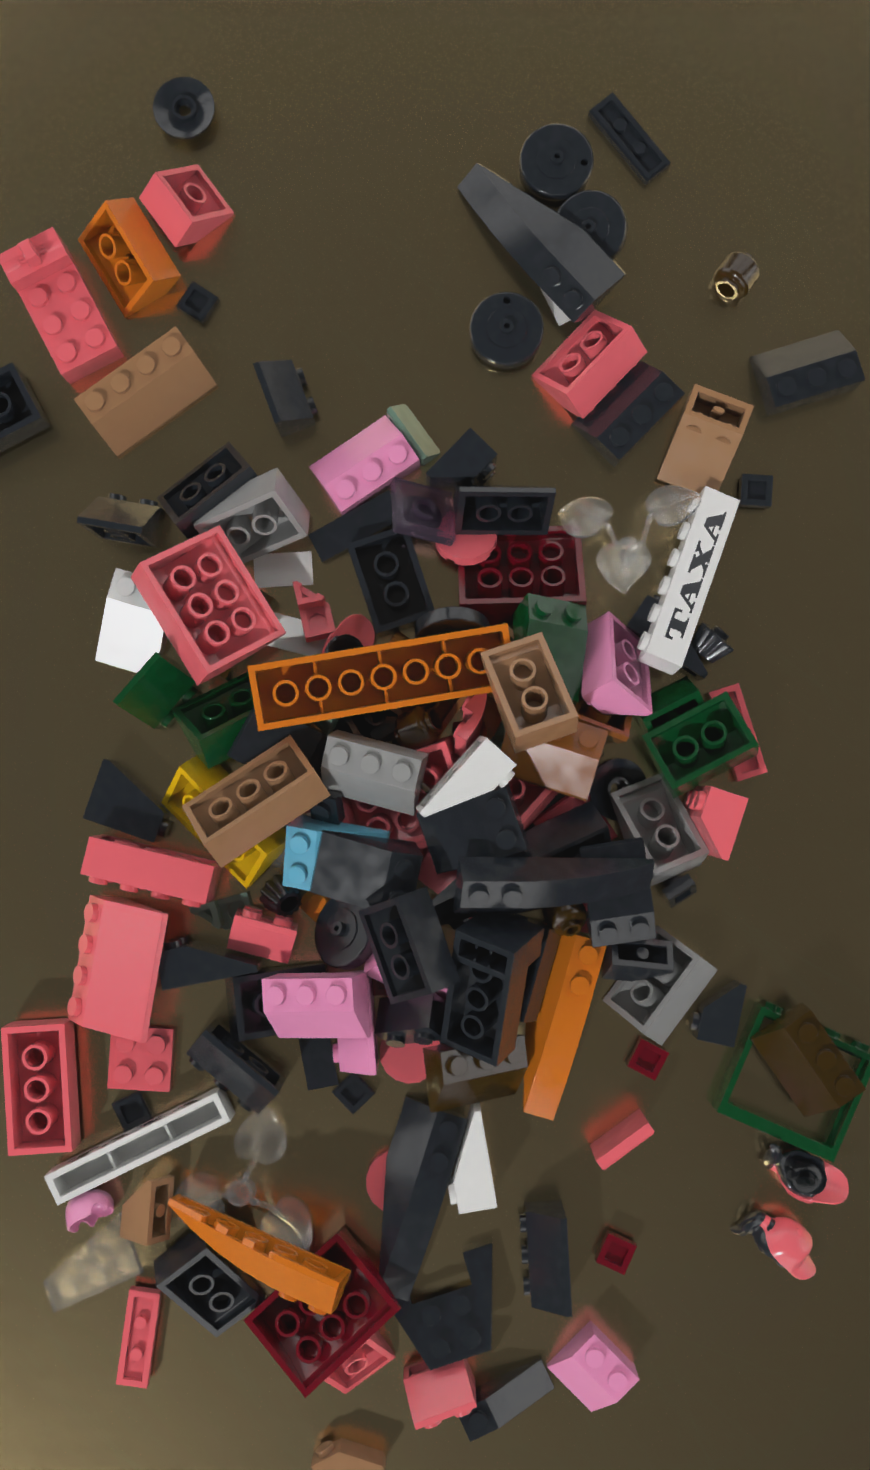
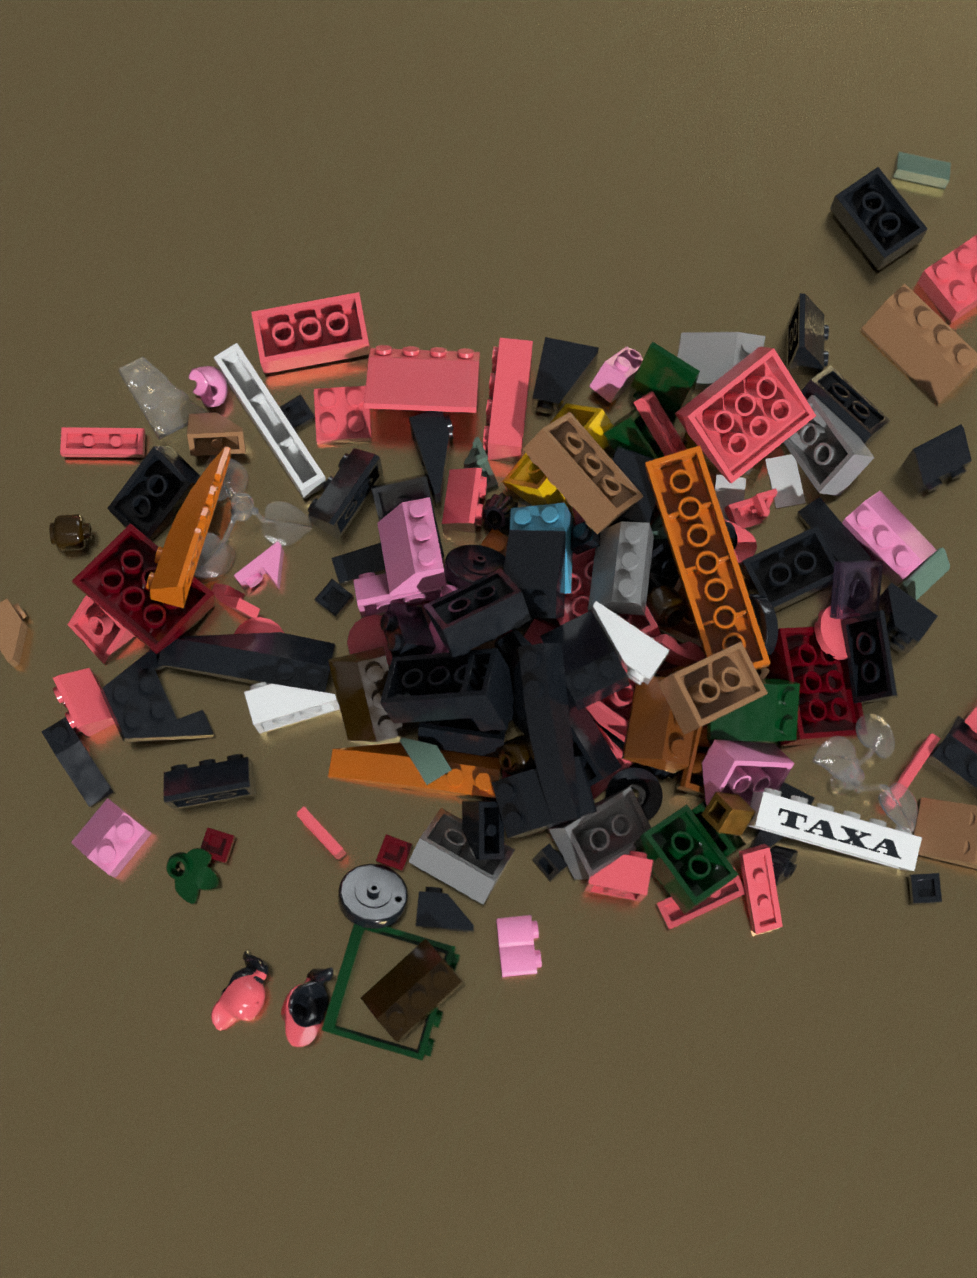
camera: 80 degrees right, 10 degrees down
none -> dark brown head [49,514,92,551]
none -> dark green plate [166,848,219,904]
none -> coral slope [212,583,260,619]
none -> bright pink slope [234,541,284,590]
none -> wheel [338,864,408,929]
none -> sand green slope [400,738,451,785]
none -> bright pink brick [496,915,542,977]
none -> bright pink slope [589,346,643,403]
none -> coral tile [633,391,687,456]
none -> pearl gold brick [702,792,756,835]
none -> coral plate [739,844,783,934]
none -> coral tile [881,733,941,812]

